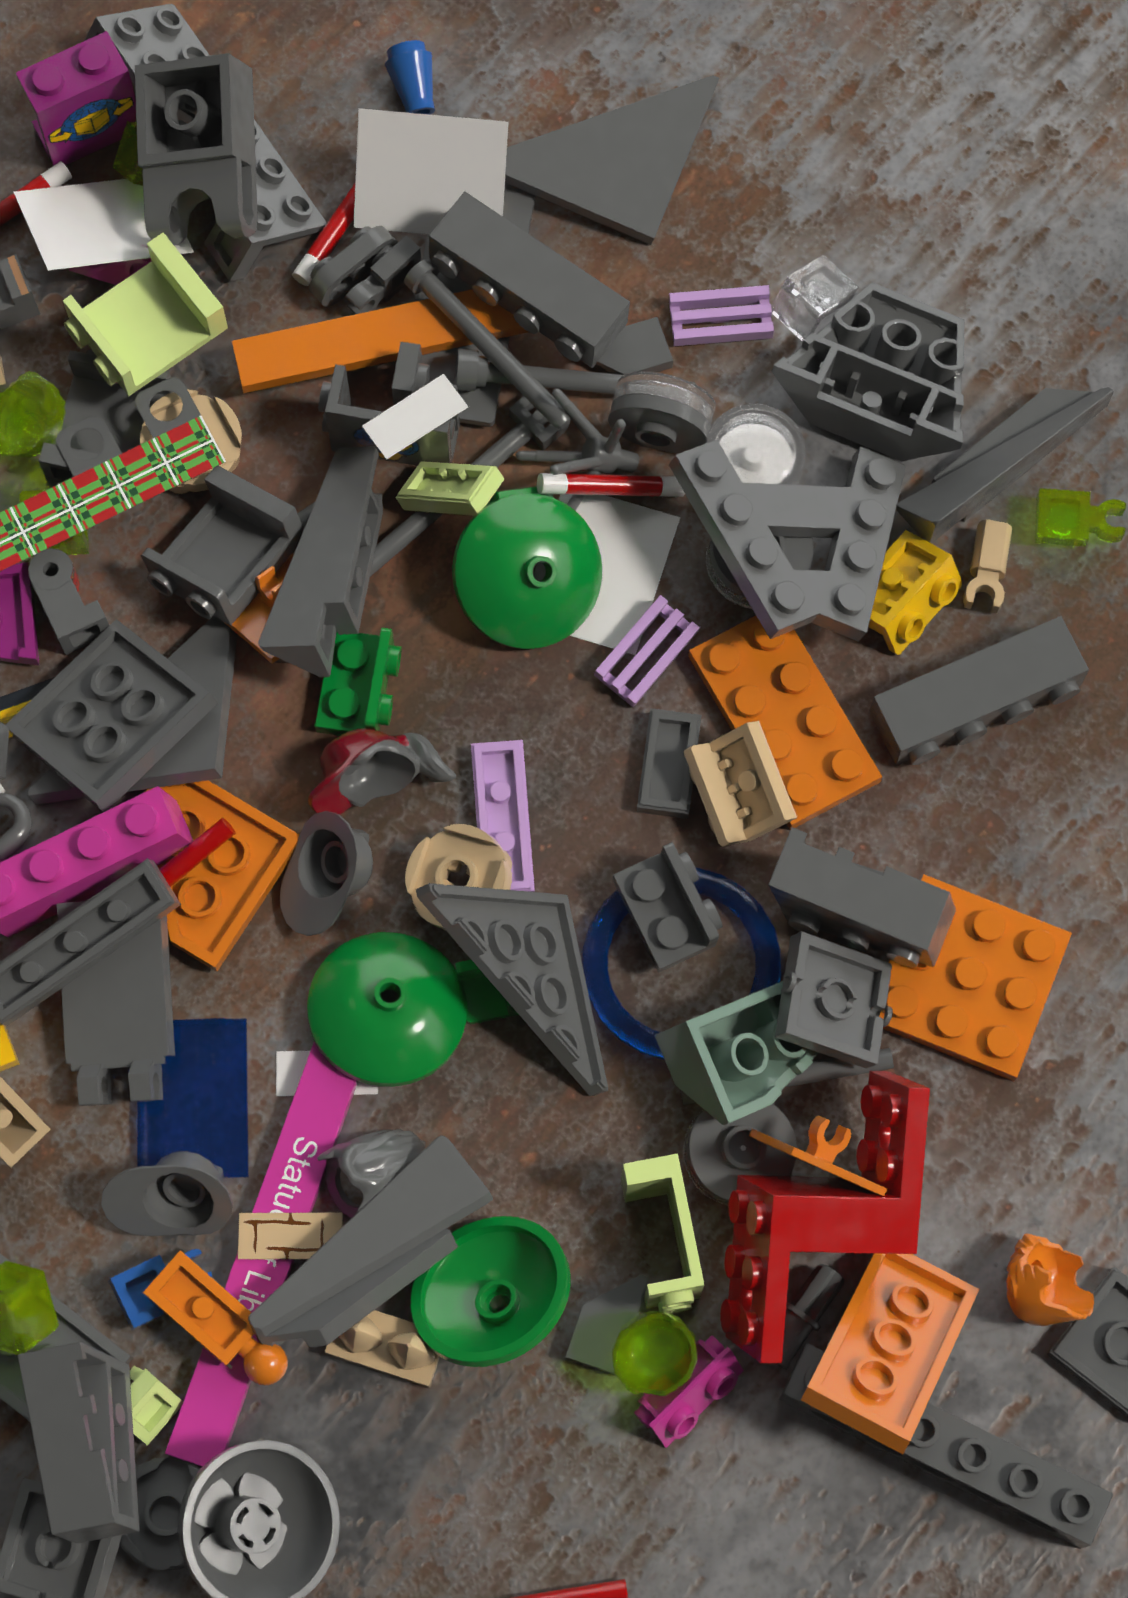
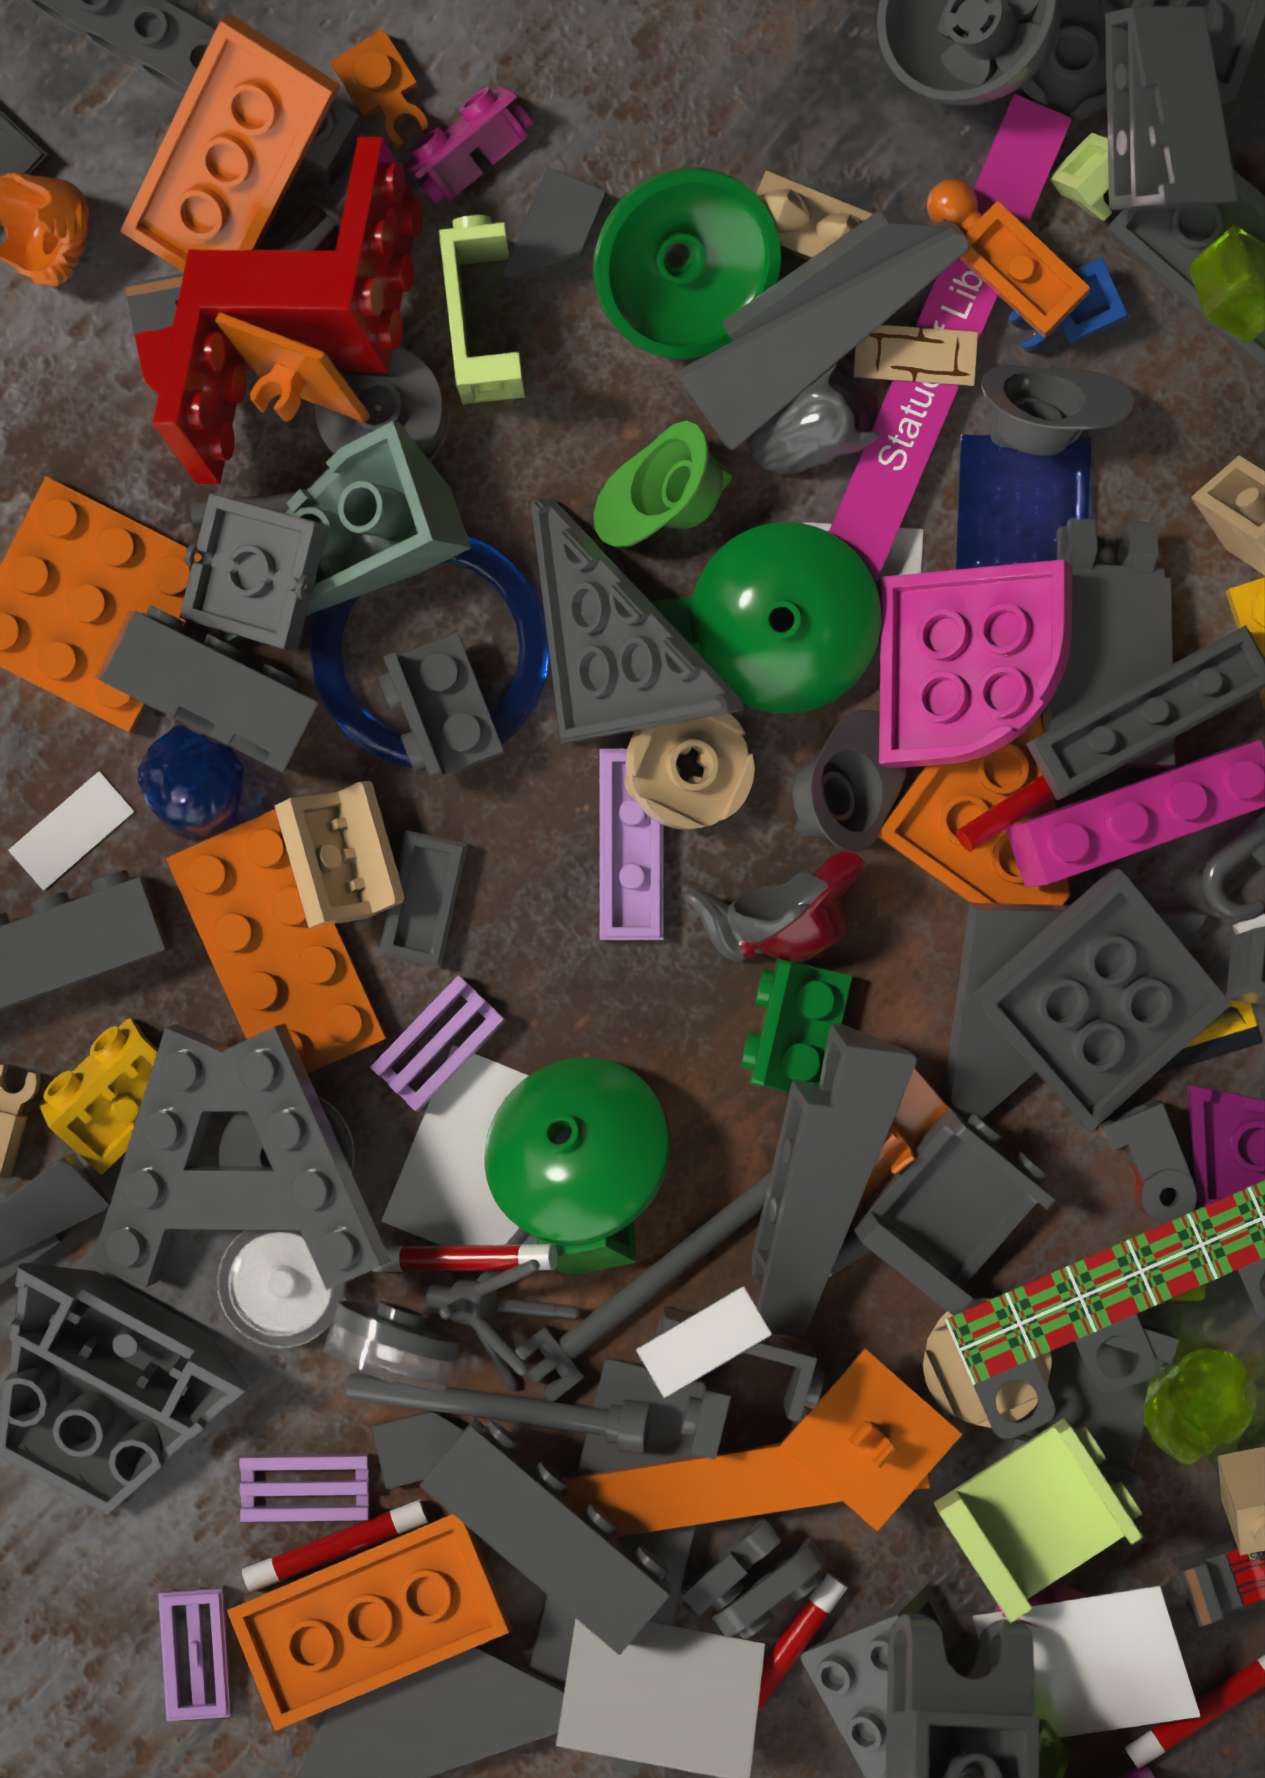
camera: 175 degrees left, 15 degrees up
yellowish green plate [395,461,504,516] -> none
dark grey bar [404,259,571,429] -> none
clear neon green hair [612,1311,698,1396] -> none
clear bracket [771,255,859,341] -> none
none -> white sticker [8,771,134,891]
none -> leg [124,273,184,396]
none -> clear blue hair [137,725,244,841]
none -> lavender tile [158,1585,233,1721]
none -> orange plate [227,1514,513,1731]
none -> red bar [242,1499,429,1593]
none -> orange plate [329,29,429,150]
none -> bright green piece [593,421,732,548]
none -> orange piece [780,1348,963,1531]
none -> dark pink plate [879,560,1072,769]

